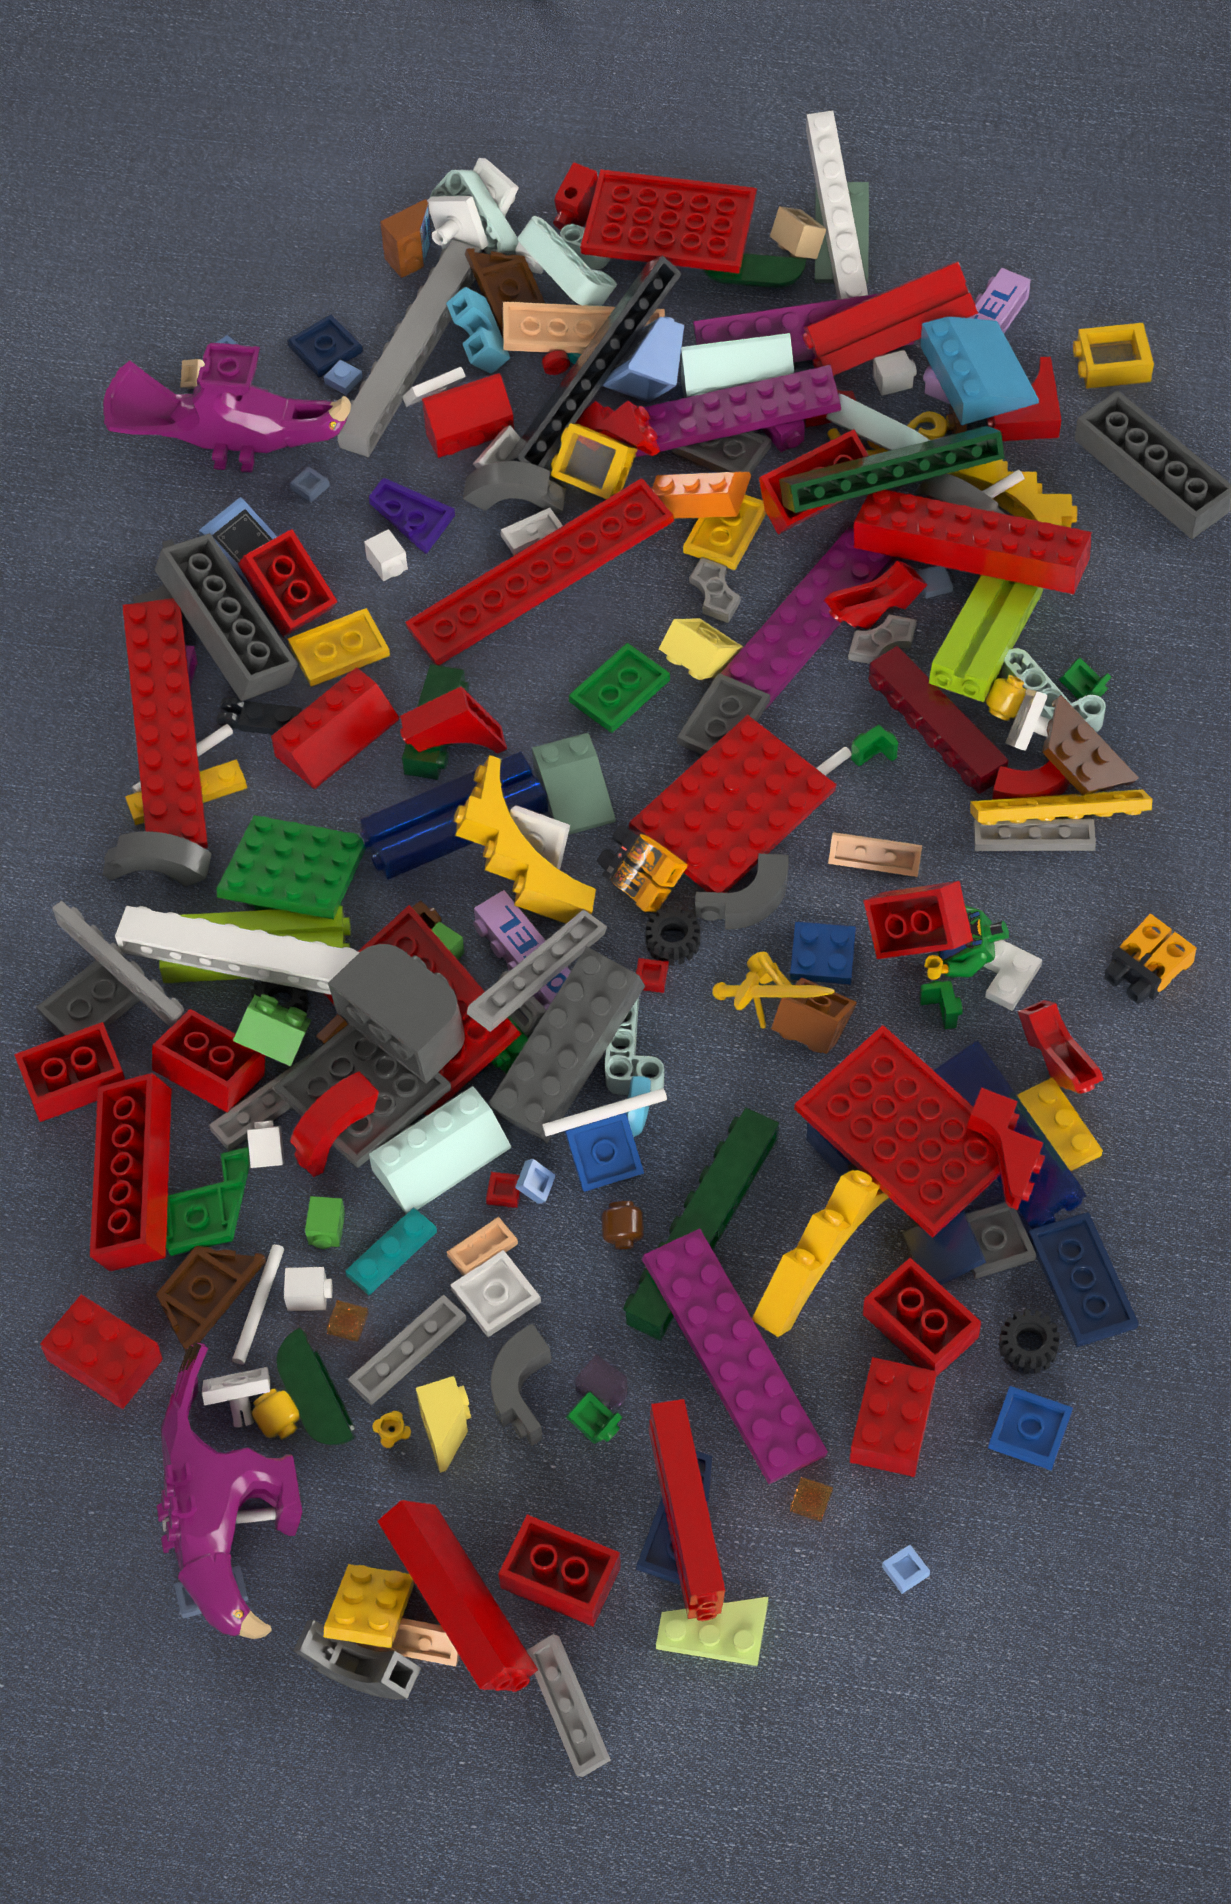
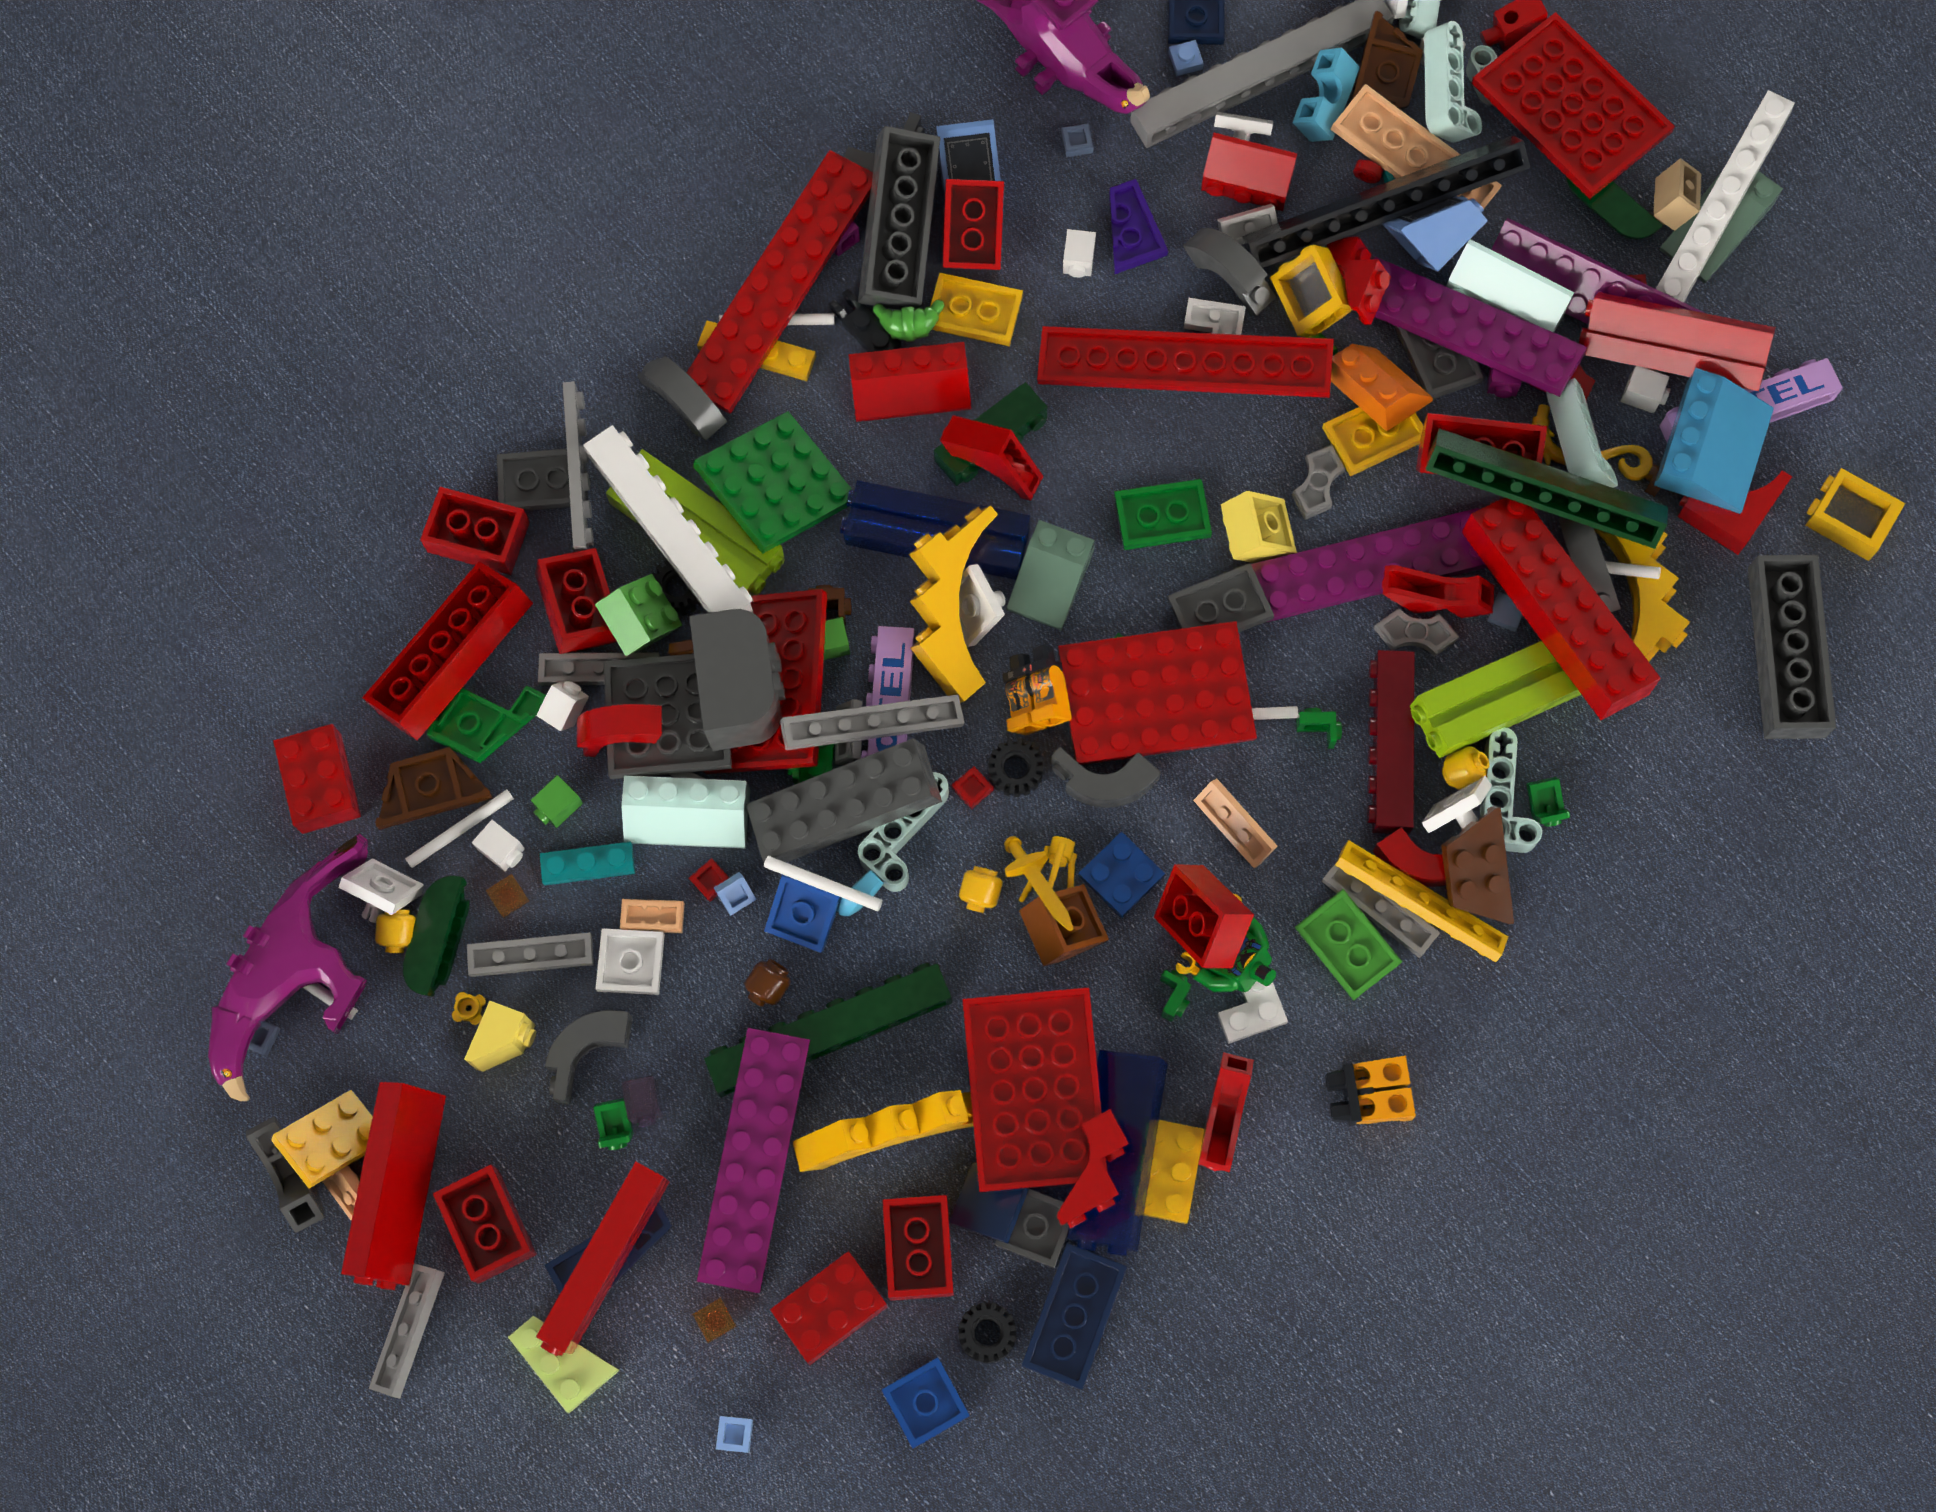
camera: 40 degrees right, 15 degrees up
none -> bright green piece [873,299,944,342]
none -> yellow head [959,866,1003,913]
none -> bright green tile [1295,889,1402,1001]

